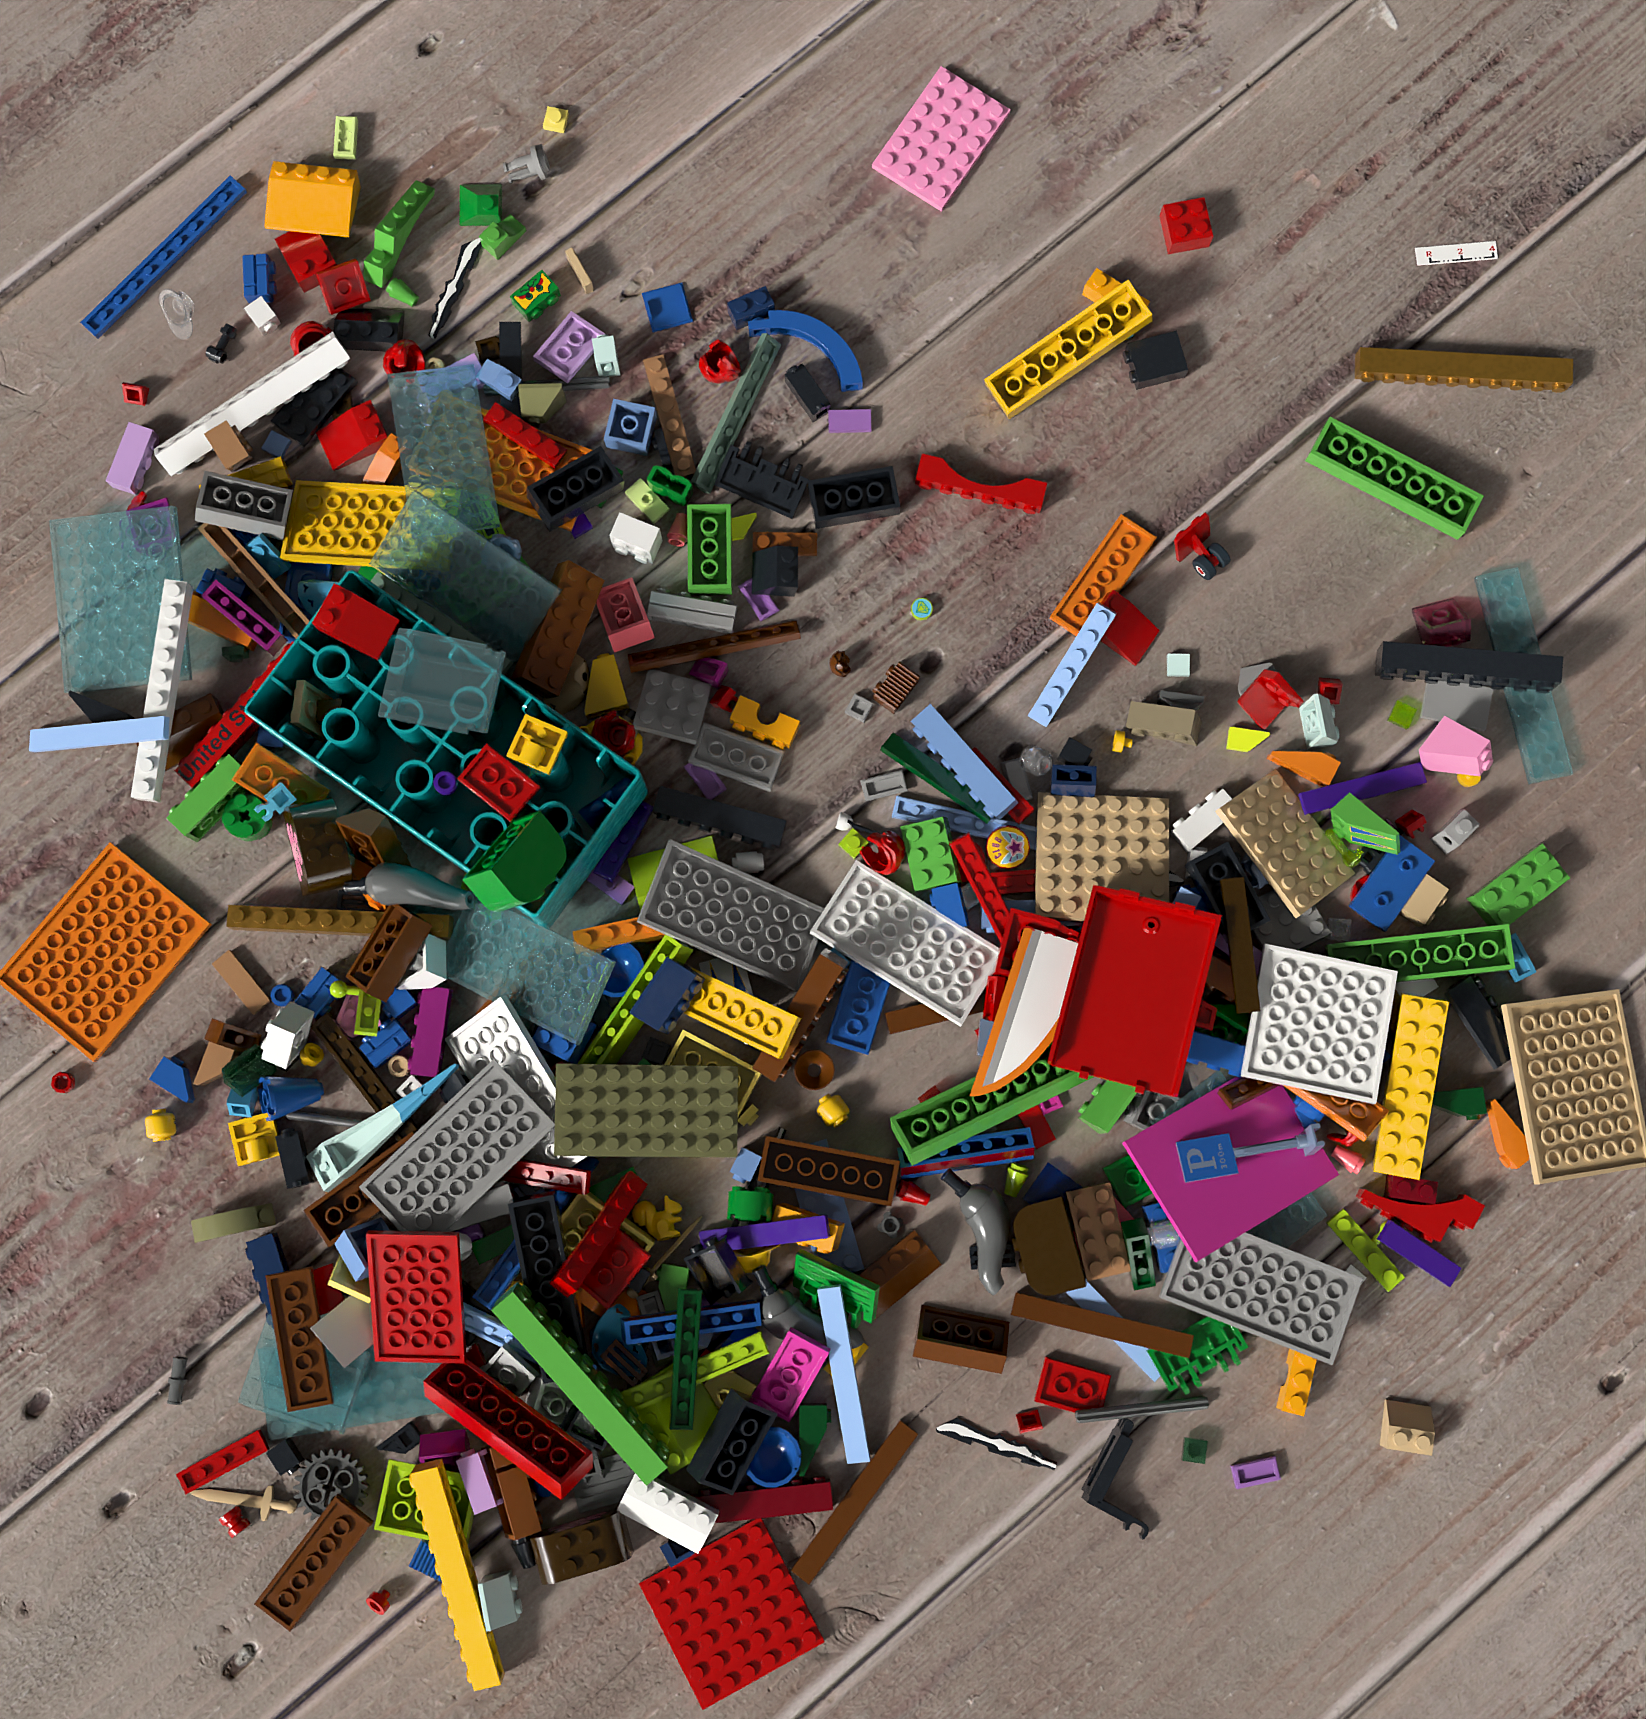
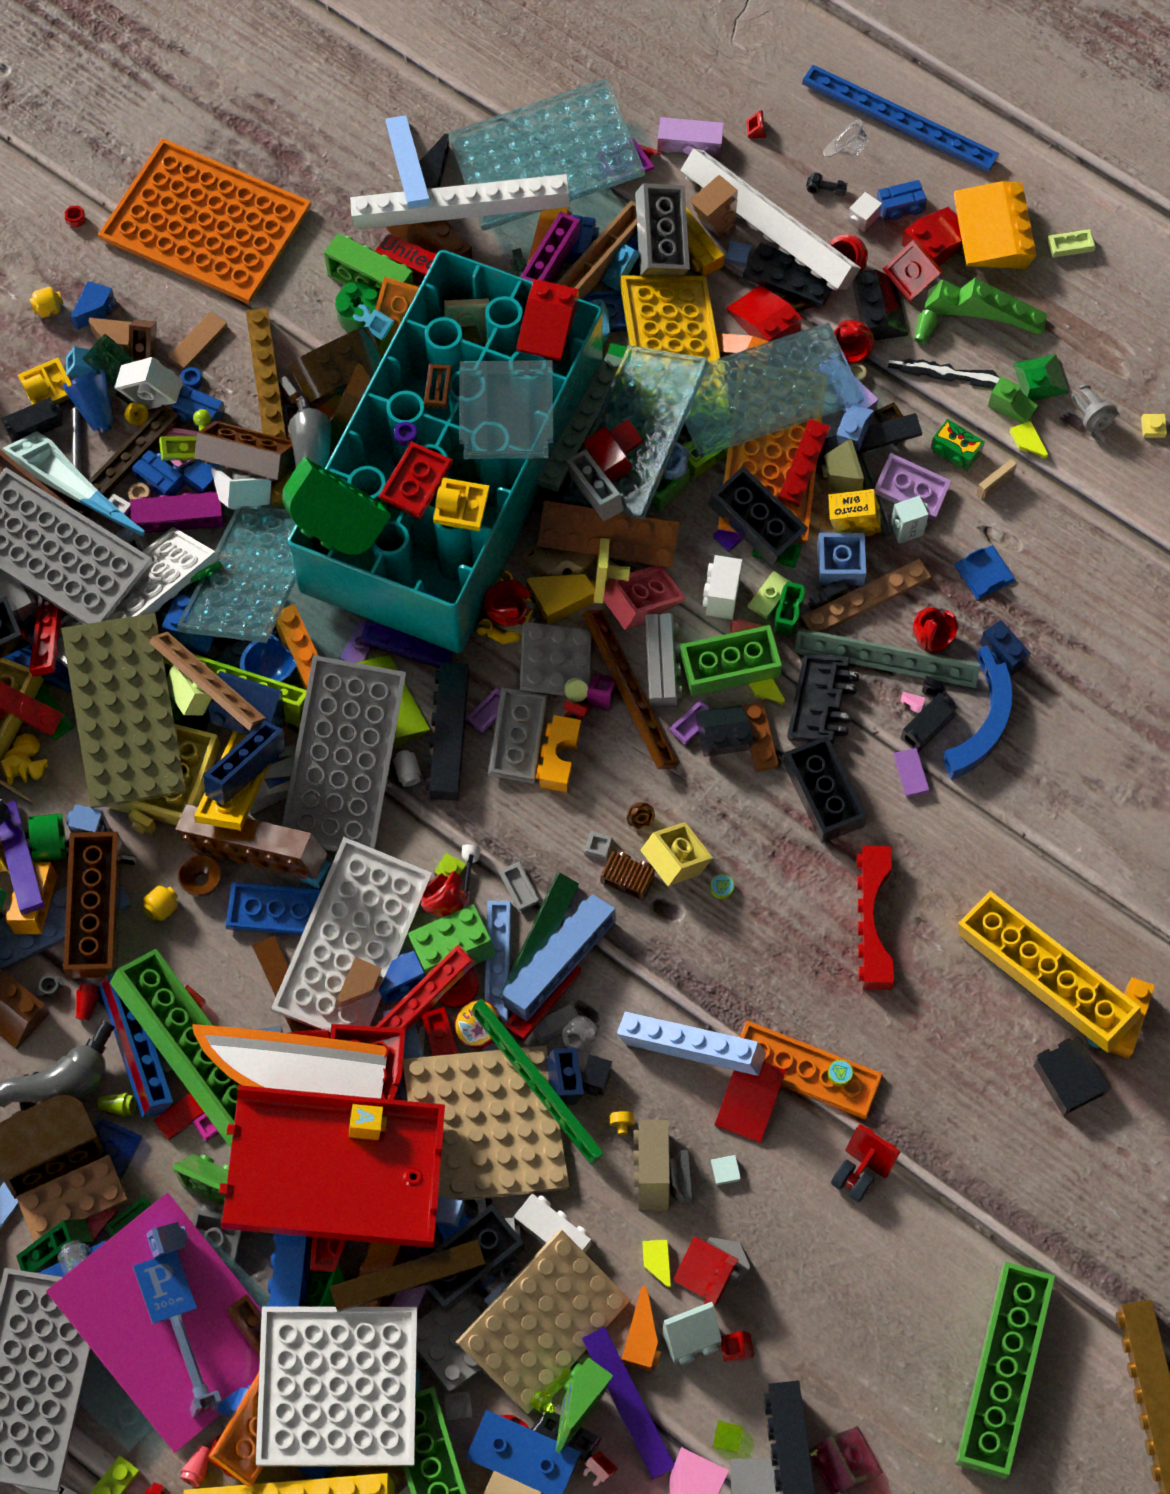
camera: 80 degrees right, 15 degrees down
none -> medium blue slope [146,1222,188,1258]
none -> medium nougat tile [150,632,266,731]
none -> yellowish green brick [166,664,212,715]
none -> green helmet [190,561,223,582]
none -> dark blue brick [203,721,285,805]
none -> light grey tile [278,376,298,405]
none -> medium nougat slope [334,957,384,1008]
none -> yellow brick [349,1104,387,1140]
none -> reddish brown tile [423,364,452,410]
none -> green tile [471,998,603,1165]
none -> yellowish green tile [564,678,588,702]
none -> light grey brick [566,449,624,521]
none -> red brick [583,426,633,483]
none -> light yellow tile [594,538,630,604]
none -> red slope [610,419,644,454]
none -> light yellow brick [640,822,713,886]
none -> yellow brick [828,489,881,536]
none -> tile [828,1060,853,1086]
none -> bright pink tile [901,692,925,713]
none -> black tile [922,676,946,697]
none -> neon yellow tile [1010,421,1048,459]

